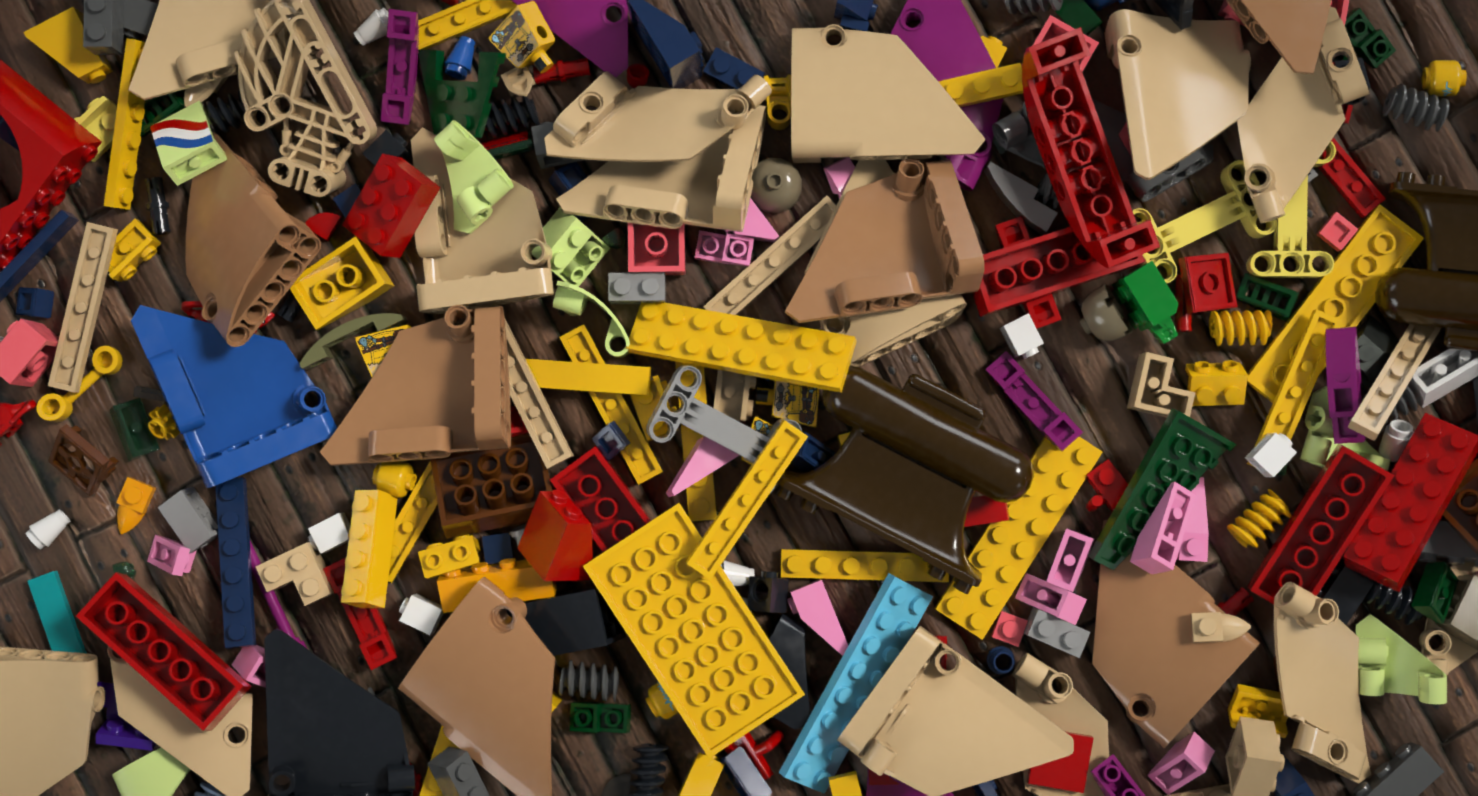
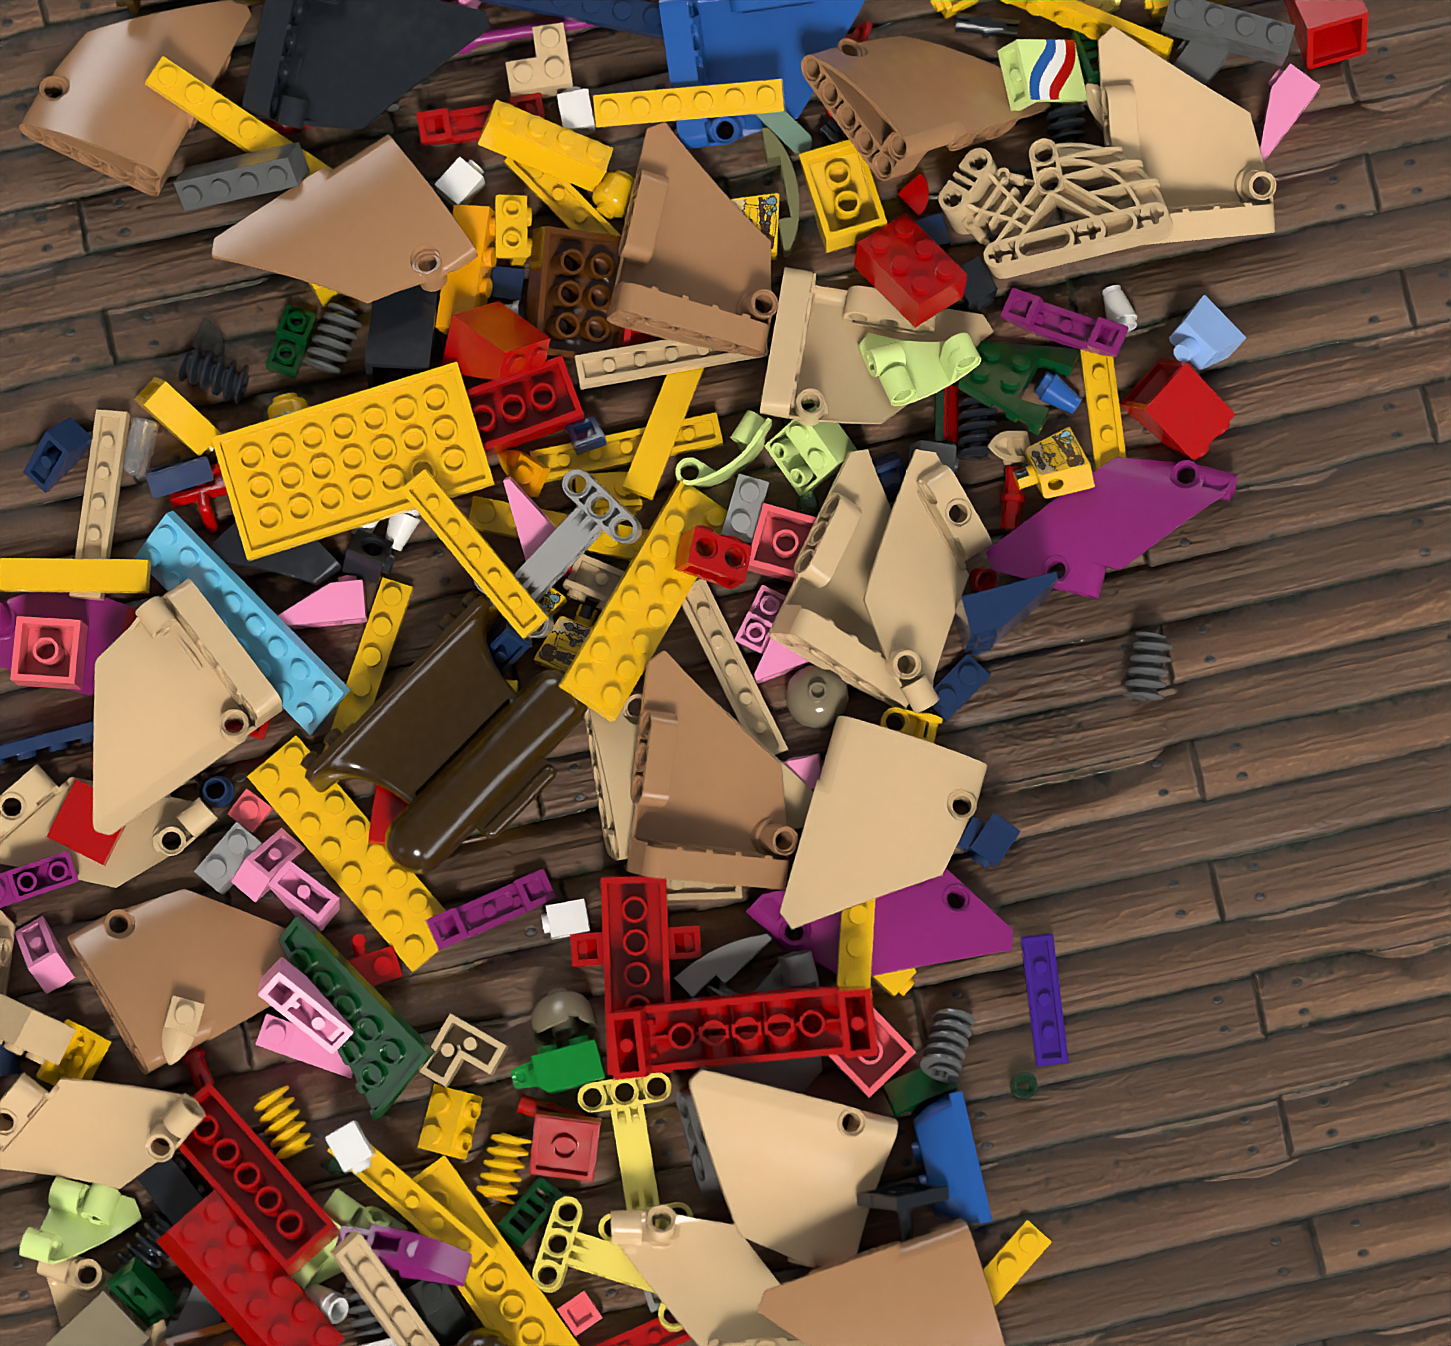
camera: 110 degrees right, 5 degrees down
none -> light orange plate [497,450,551,497]
none -> yellow plate [593,79,785,127]
none -> red brick [674,525,752,589]
none -> sand green piece [755,111,812,154]

